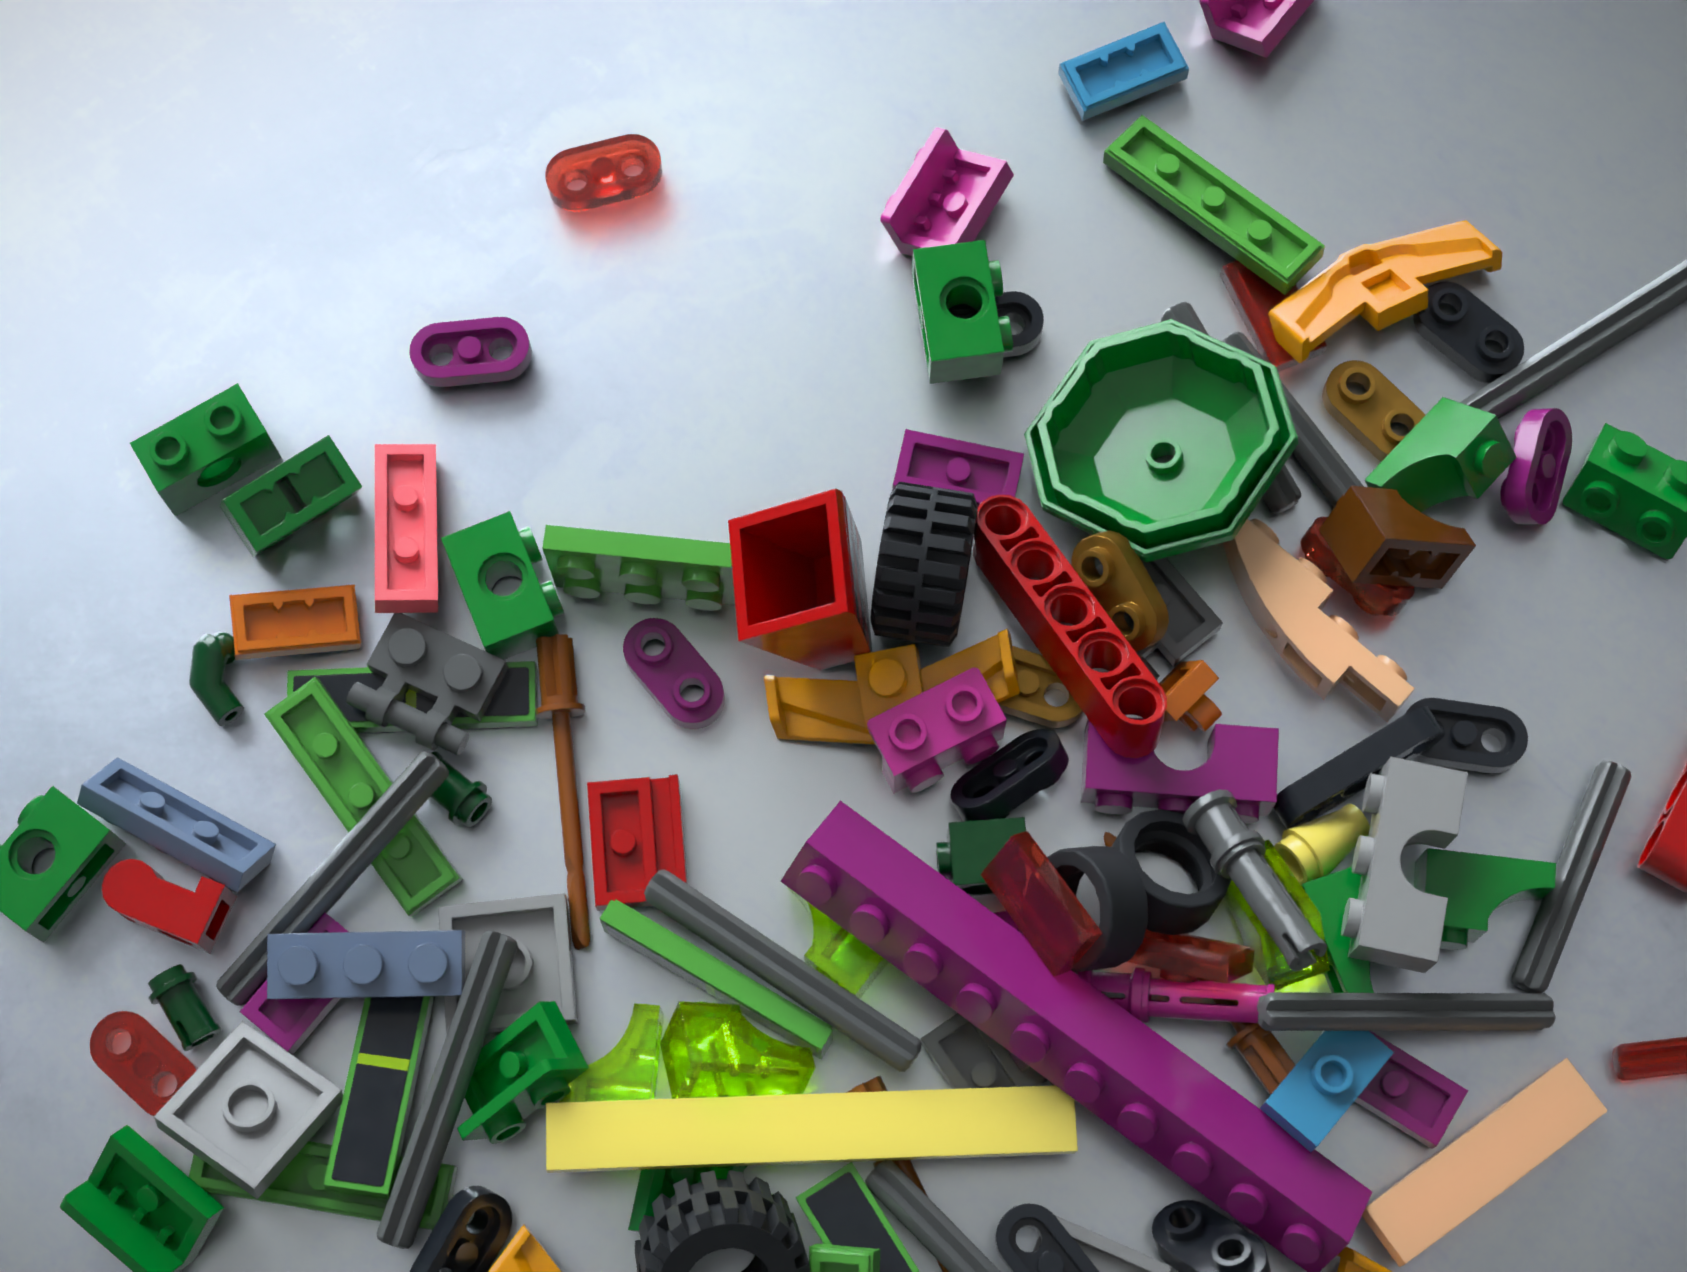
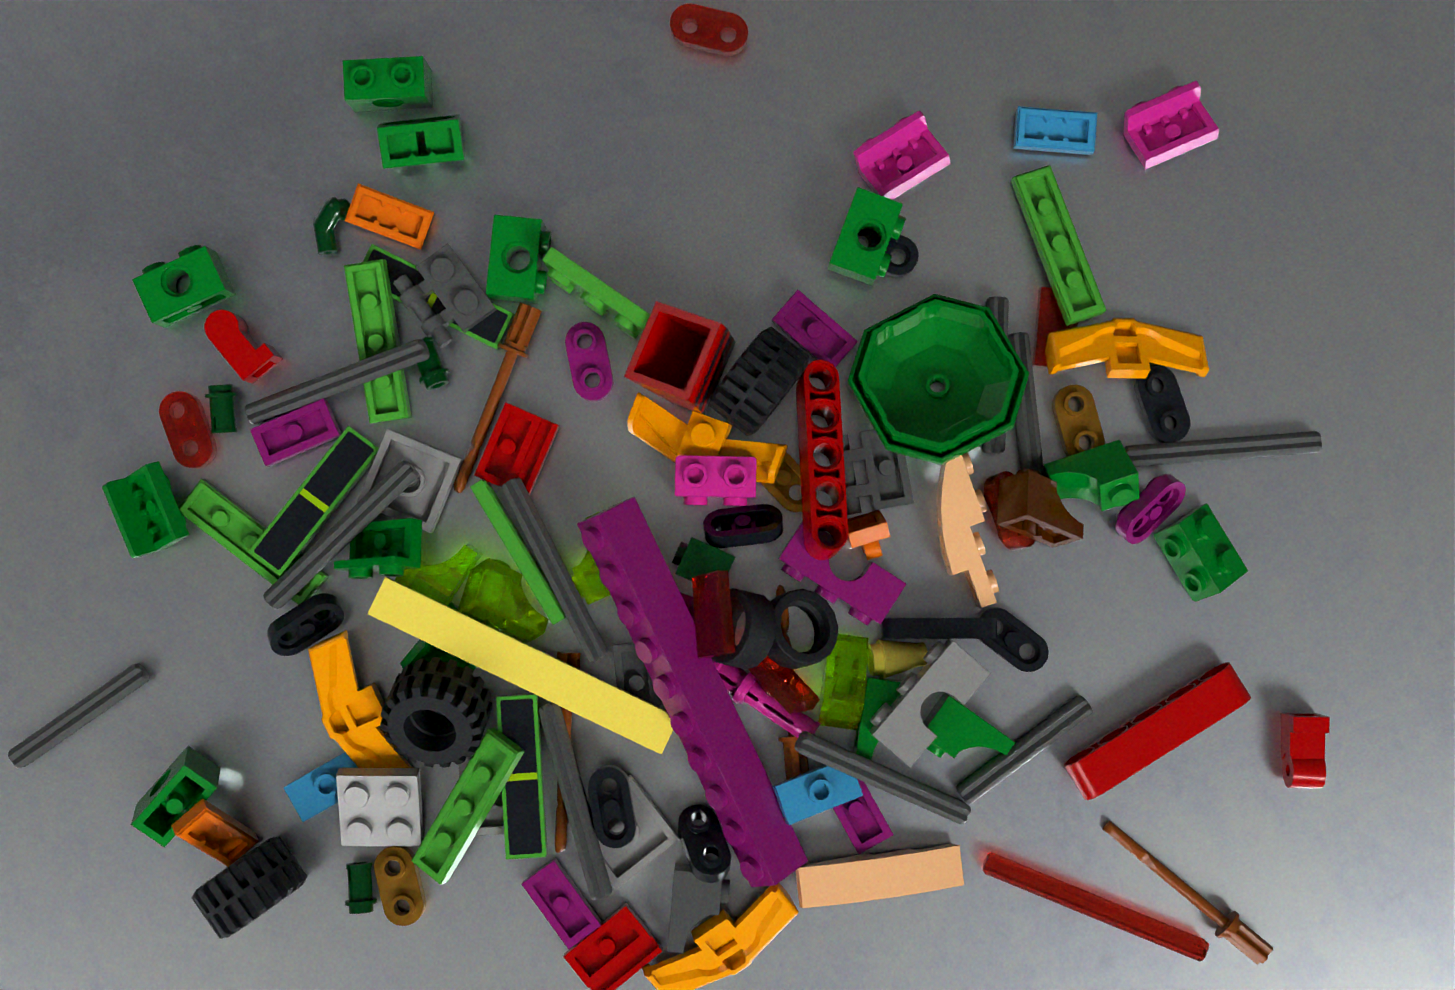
camera: 25 degrees right, 15 degrees up
sand blue plate [77,757,276,893] -> none
light grey plate [154,1021,343,1199] -> none
sand blue plate [267,930,466,999] -> none
coral plate [375,444,438,613] -> none
magenta plate [409,317,532,387] -> none
pearl gold plate [1071,531,1169,651] -> none
dark grey pin [1182,789,1327,971] -> none

